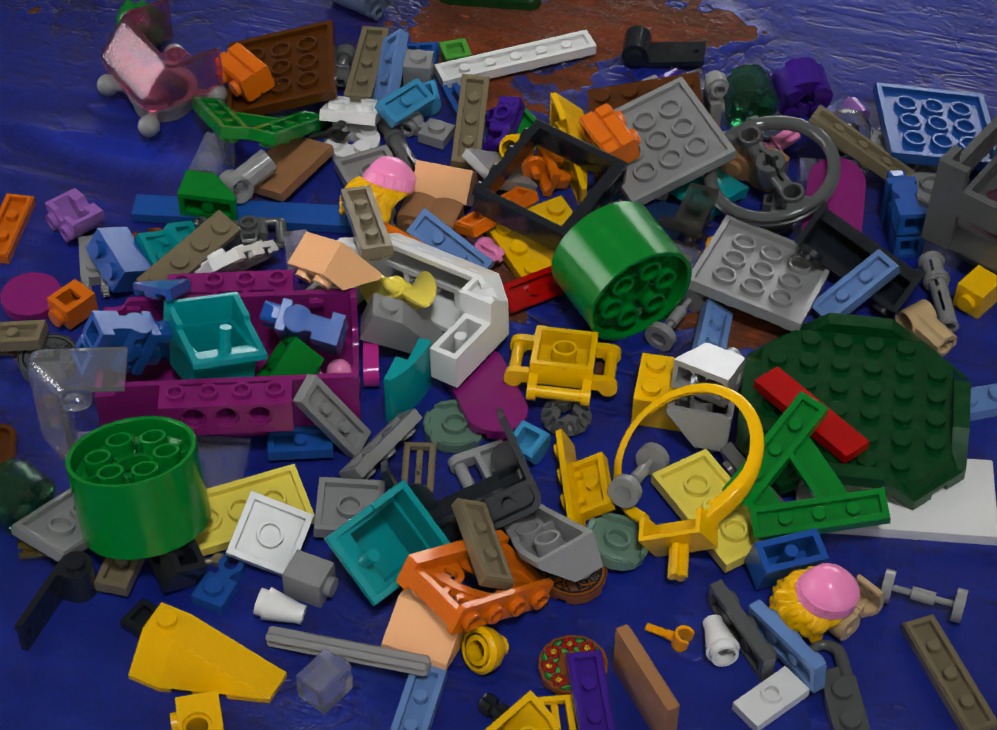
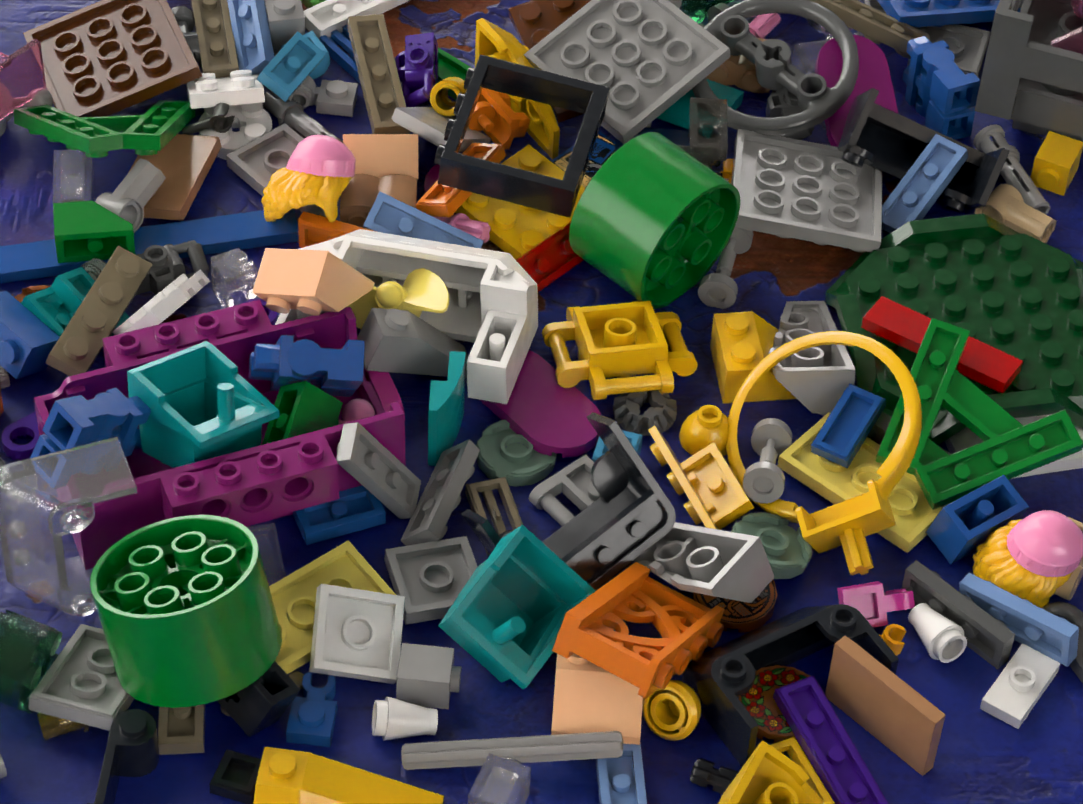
camera: 20 degrees left, 0 degrees up
blue tile [133,278,191,302] -> none
orange brick [213,43,275,102] -> none
dark tan plate [341,185,393,261] -> none
dark tan tile [451,498,514,590] -> none
orange brick [579,103,641,163] -> none
light grey torso [671,343,745,408] -> none
medium blue plate [692,297,733,349] -> none
none -> yellow brick [679,405,728,456]
none -> black windscreen [682,604,899,767]
none -> blue tile [811,383,886,469]
none -> dark pink plate [837,581,915,627]

